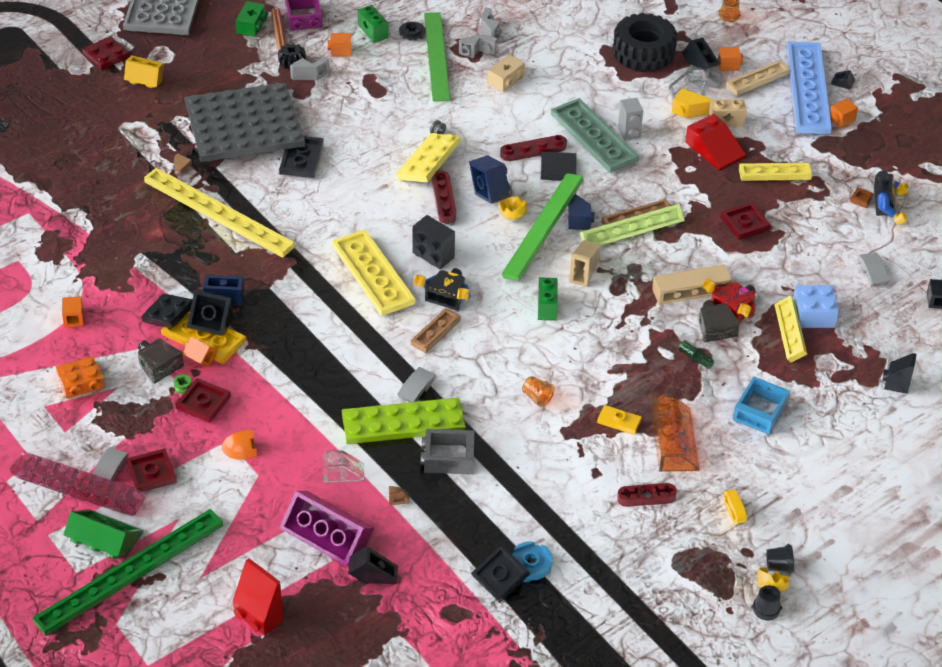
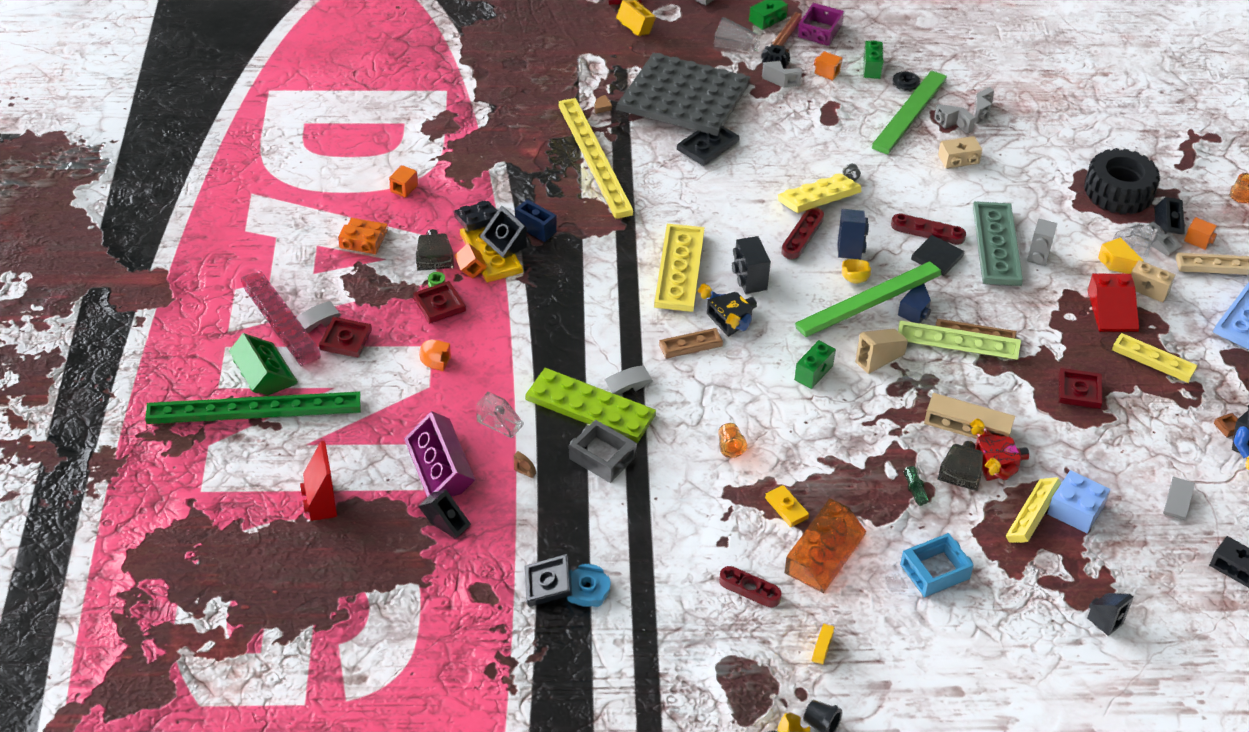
camera: 35 degrees right, 0 degrees up
none -> clear slope [713,17,760,57]

